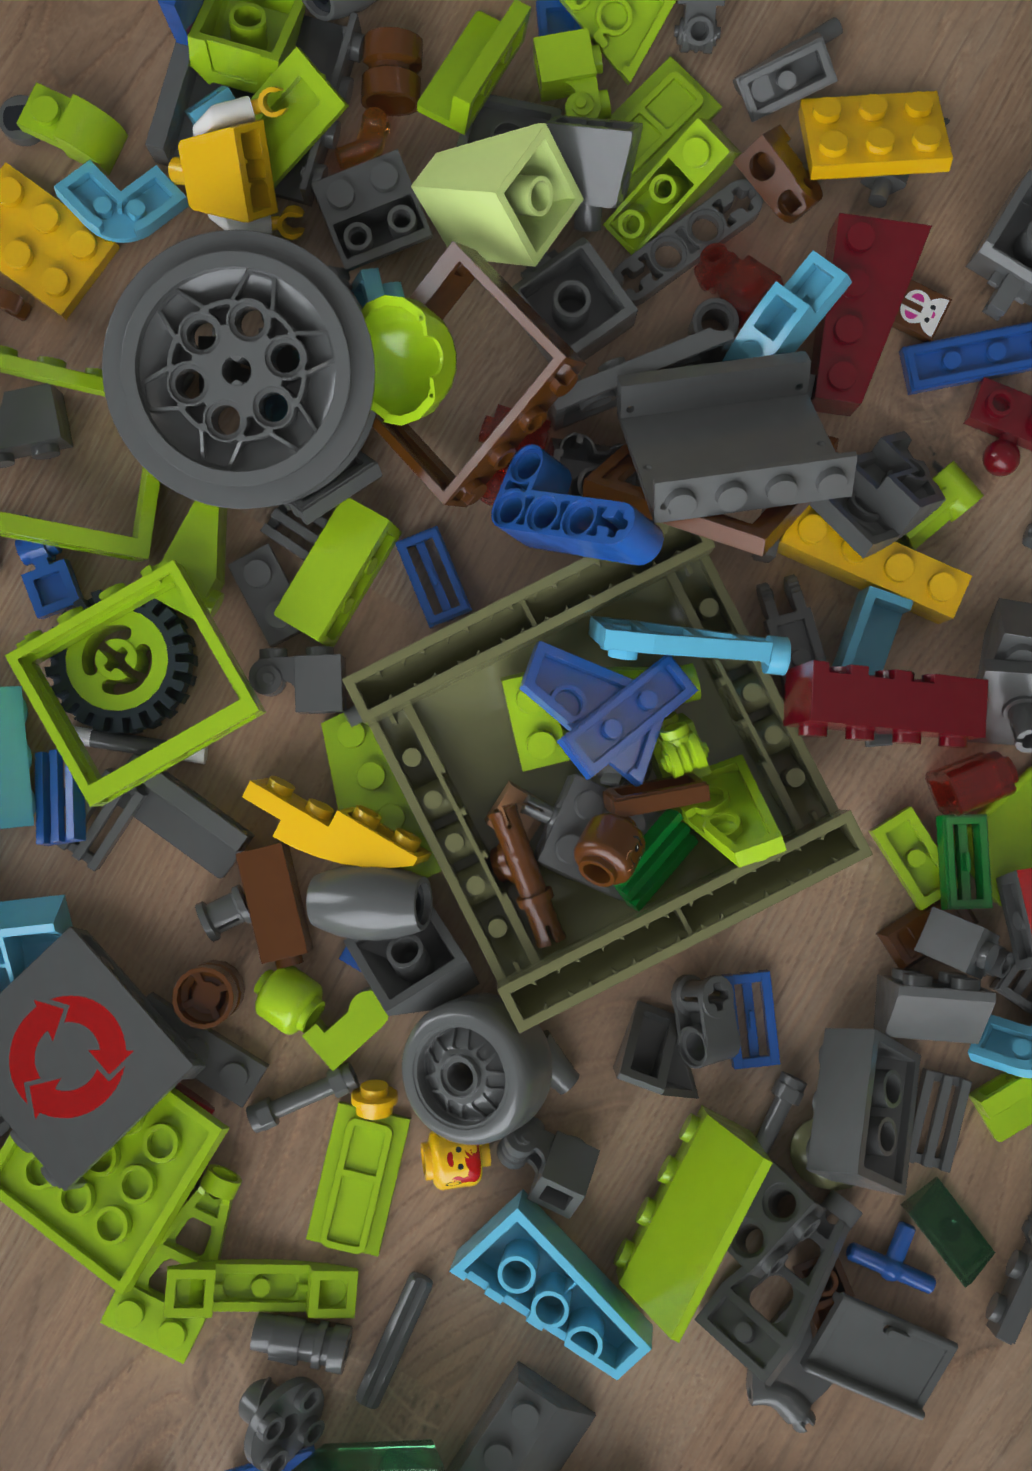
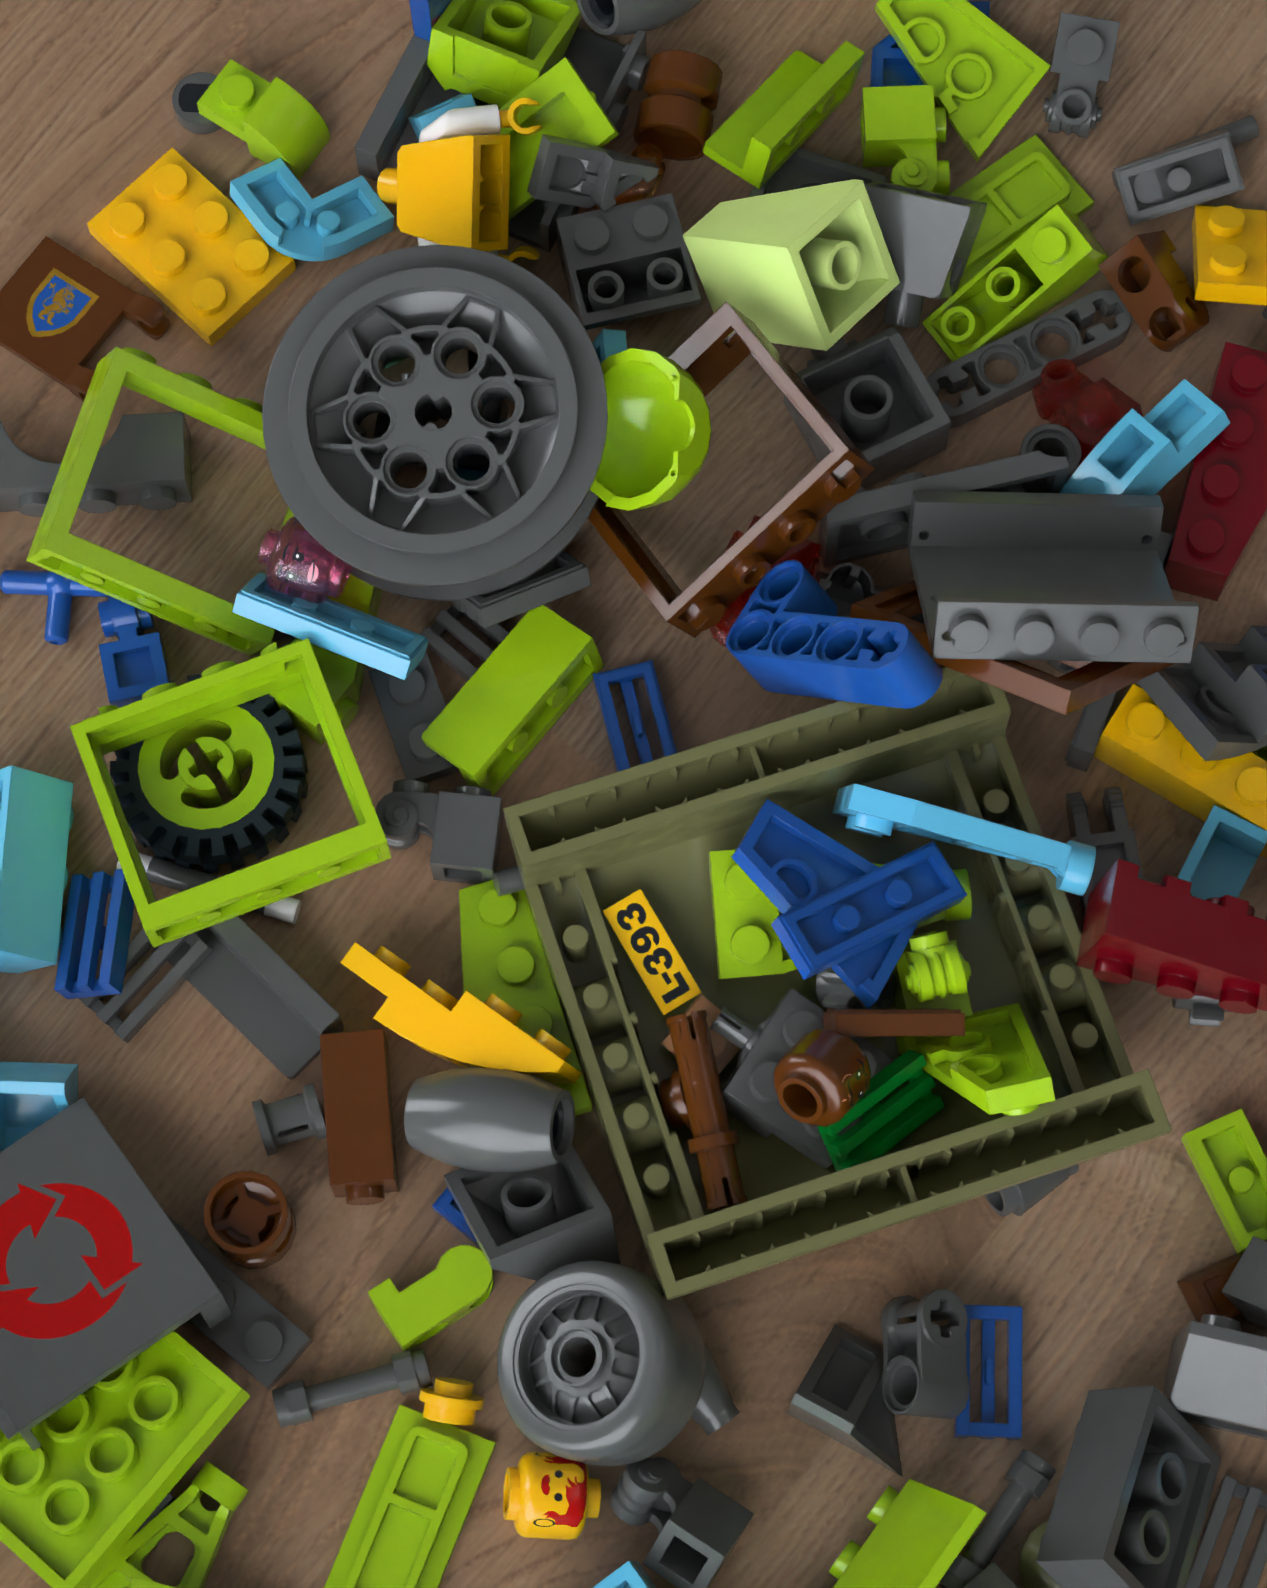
camera: 10 degrees right, 15 degrees down
lime head [254,965,326,1035] -> none
none -> medium azure tile [232,572,429,680]
none -> clear pink head [258,516,352,605]
none -> dark grey slope [527,134,659,212]
none -> yellow sticker [602,889,702,1015]

